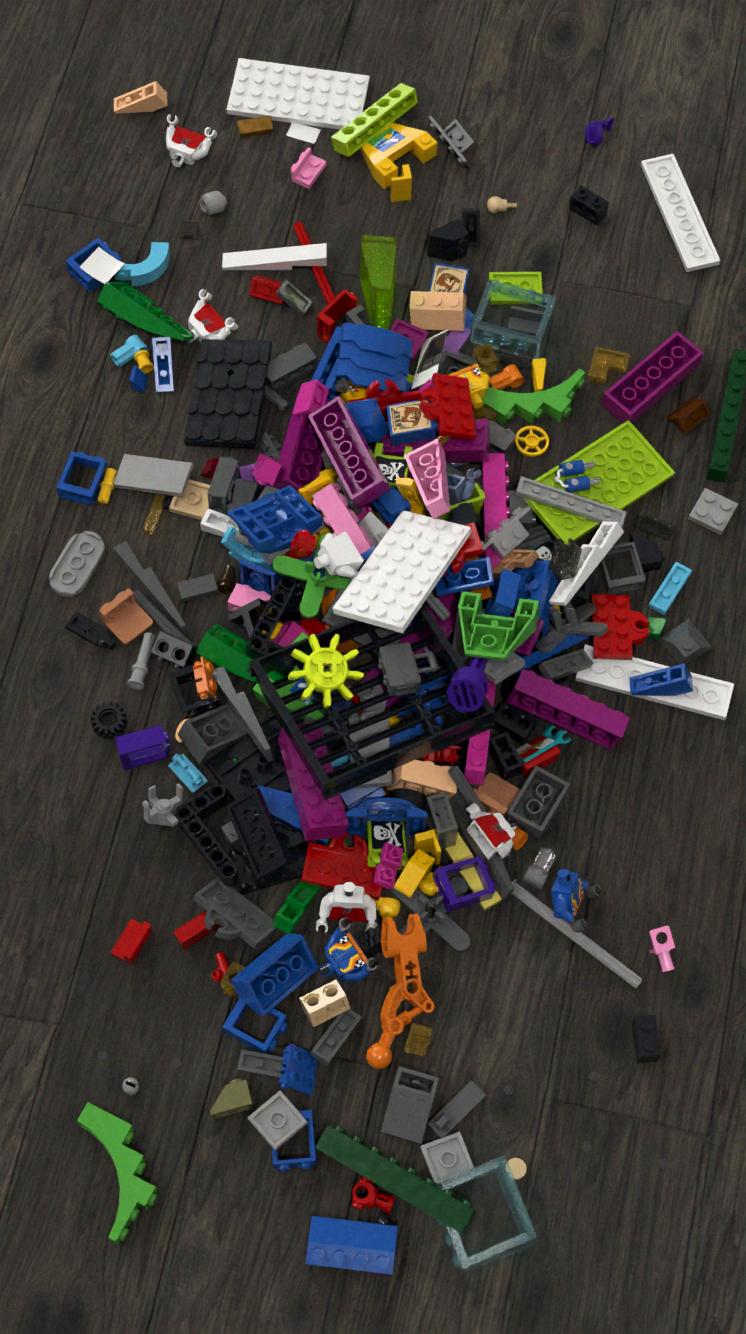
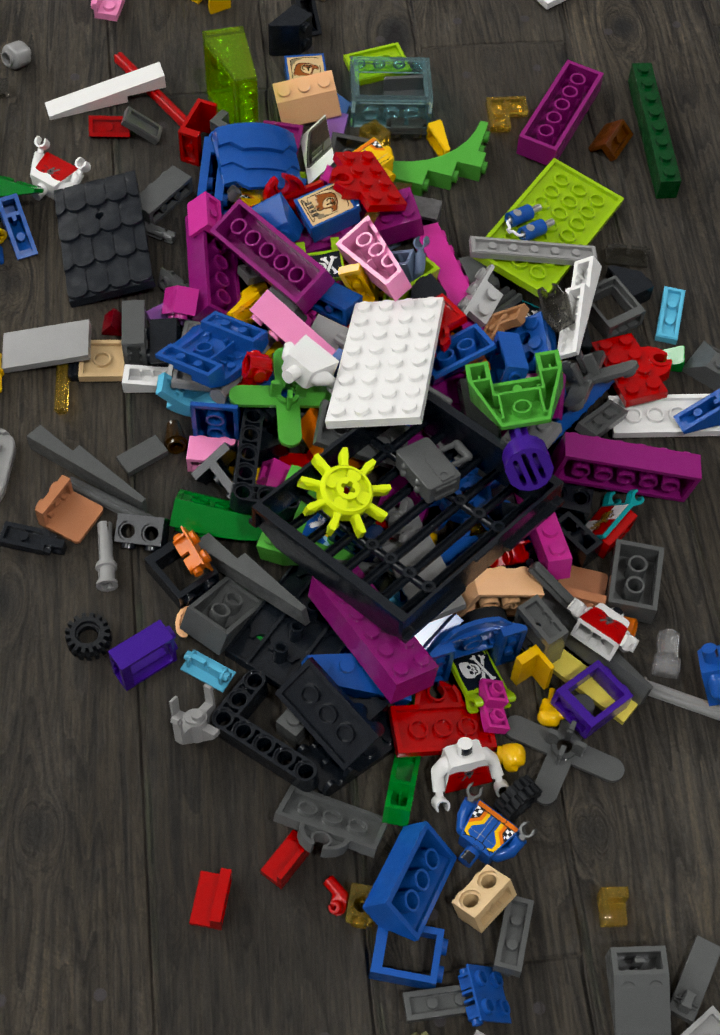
camera: 20 degrees left, 5 degrees down
orange piece [366,914,434,1070] -> none
yellow slope [394,849,435,898] -> none
orange piece [489,364,524,390] -> none
yellow wheel [515,426,549,457] -> none
light grey plate [688,488,738,535] -> none

